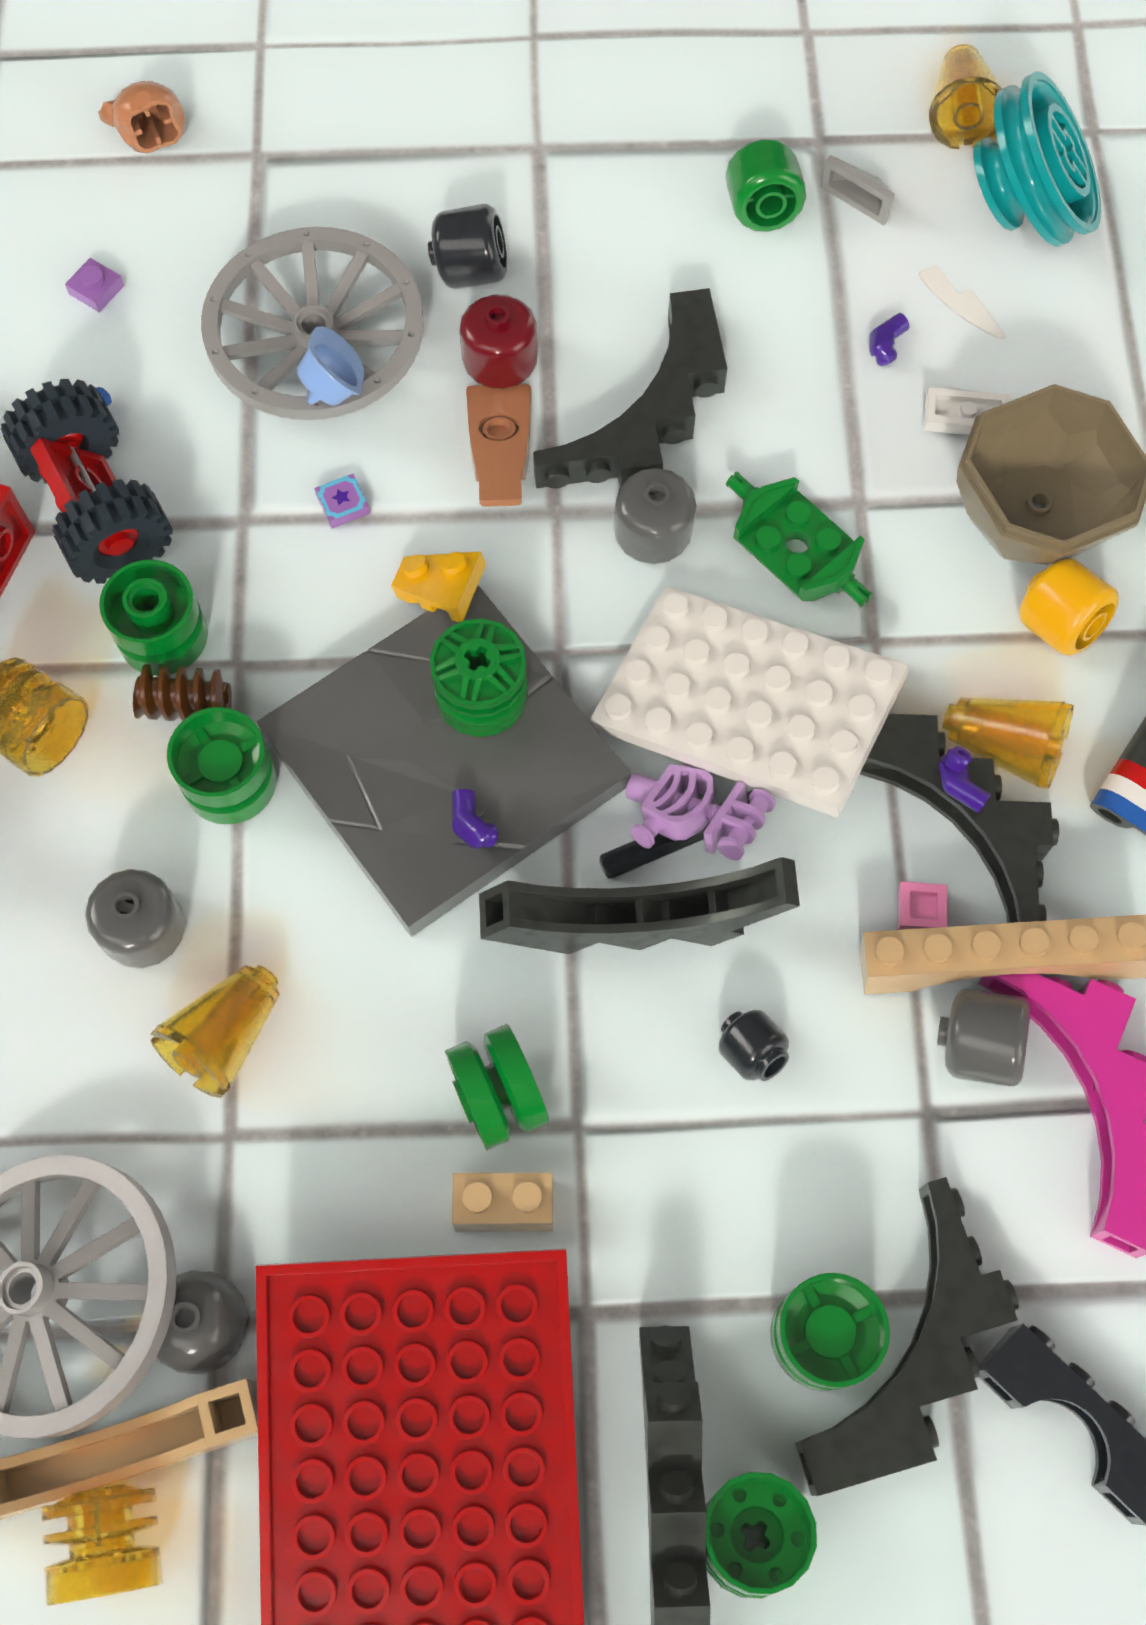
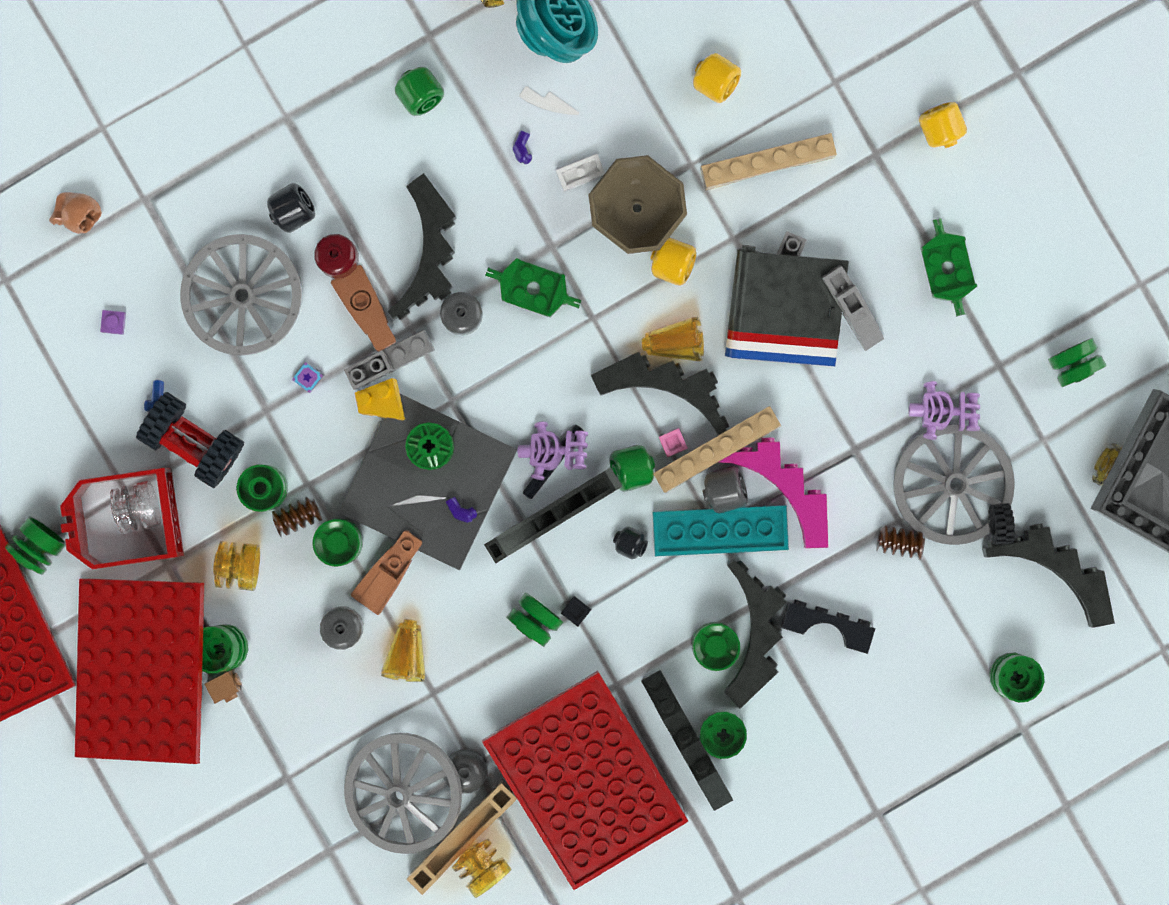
camera: 25 degrees left, 20 degrees up
light blue piece [297,326,364,406] -> none
tan brick [452,1172,553,1232] -> none
white plate [590,586,908,818] -> none
light grey slope [821,155,895,226] -> none
dark purple arm [939,746,991,813] -> none
none -> light grey slope [344,330,435,390]
none -> nougat piece [351,530,423,615]
none -> black tile [560,596,592,627]
none -> green head [609,444,655,492]
none -> teal plate [653,505,789,557]

